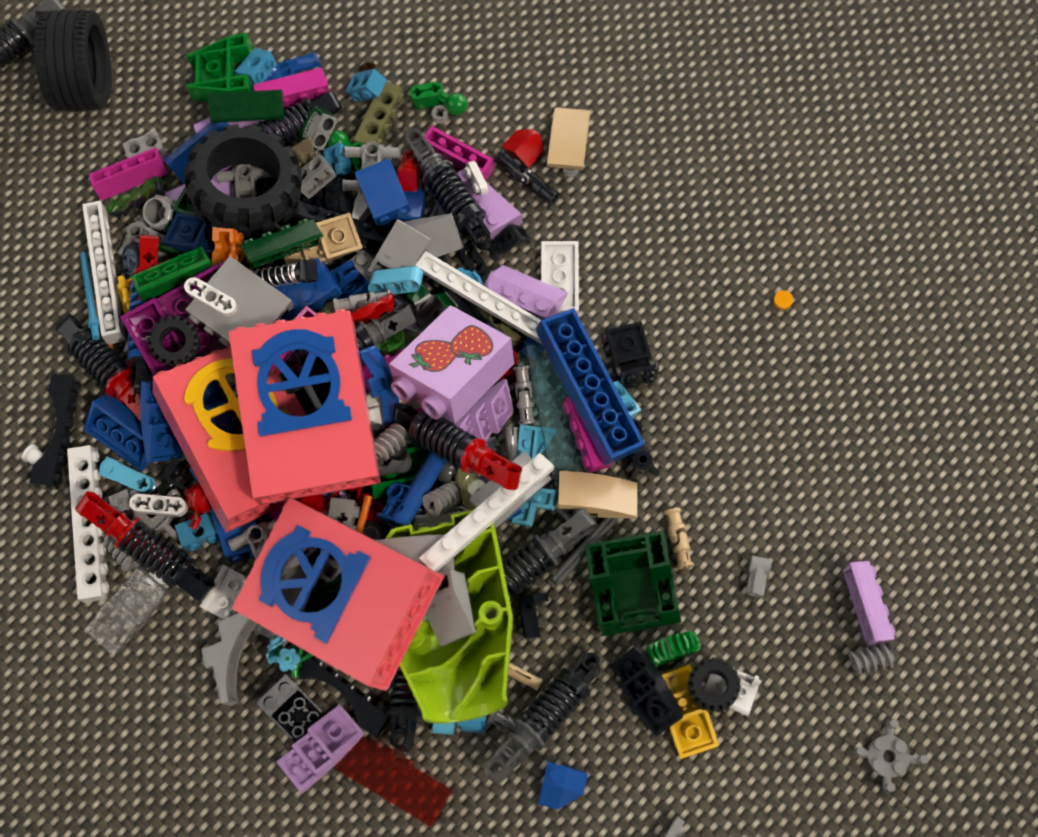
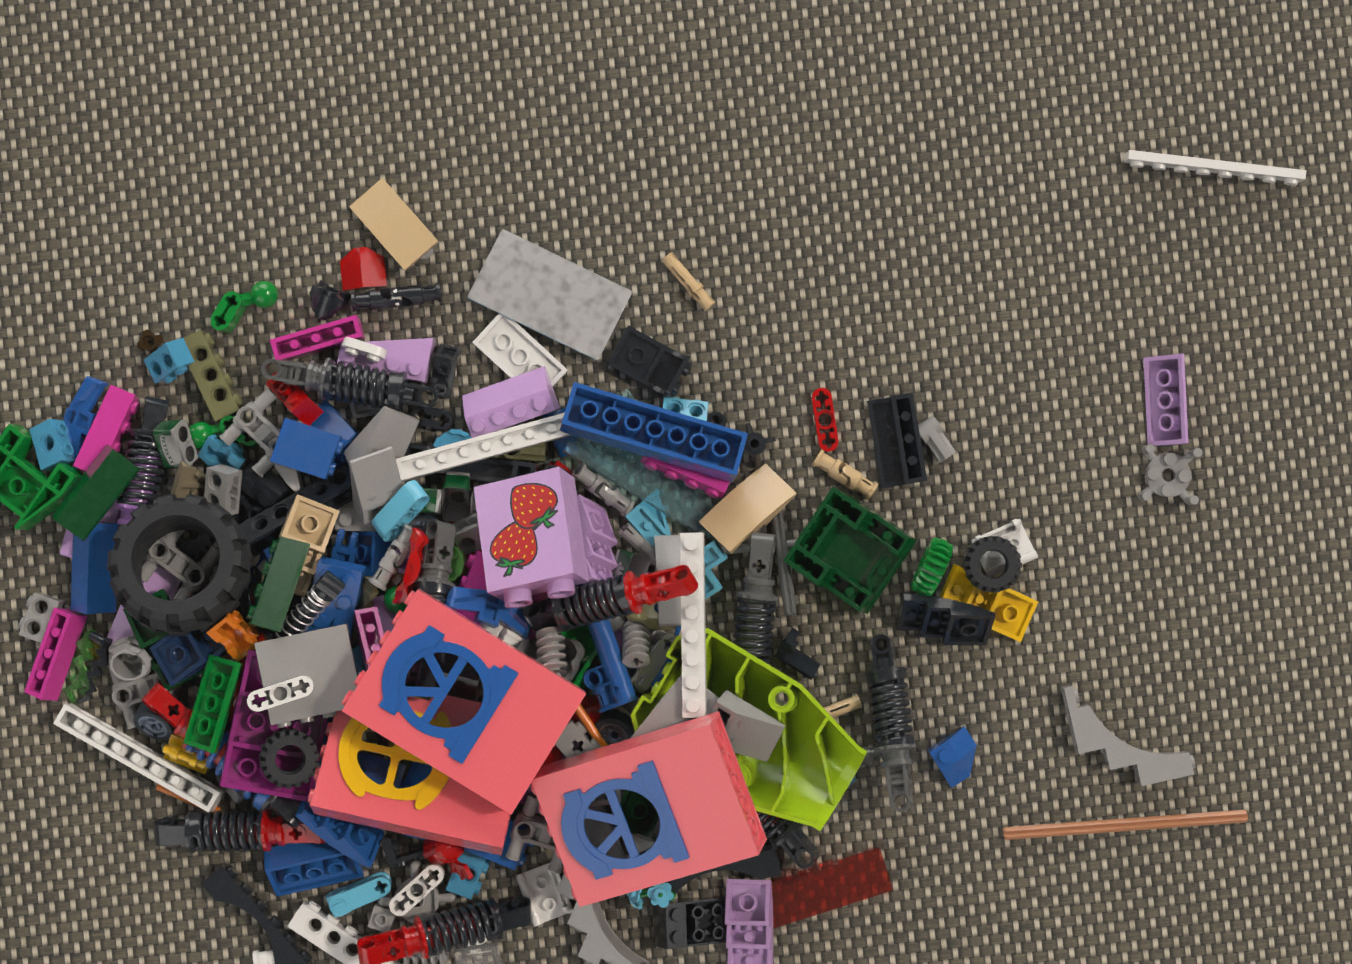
camera: 55 degrees left, 15 degrees up
dark azure bar [80,252,100,340] -> none
light grey bush [432,105,448,124] -> none
light orange tile [773,290,793,310] -> none
lavender slope [843,561,896,647] -> none
light grey piece [849,642,895,676] -> none
none -> black brick [309,280,351,320]
none -> flat silver piece [468,229,632,360]
none -> tan pin [662,252,715,311]
none -> red beam [811,388,839,452]
none -> black slope [866,392,927,489]
none -> lavender slope [1144,354,1188,446]

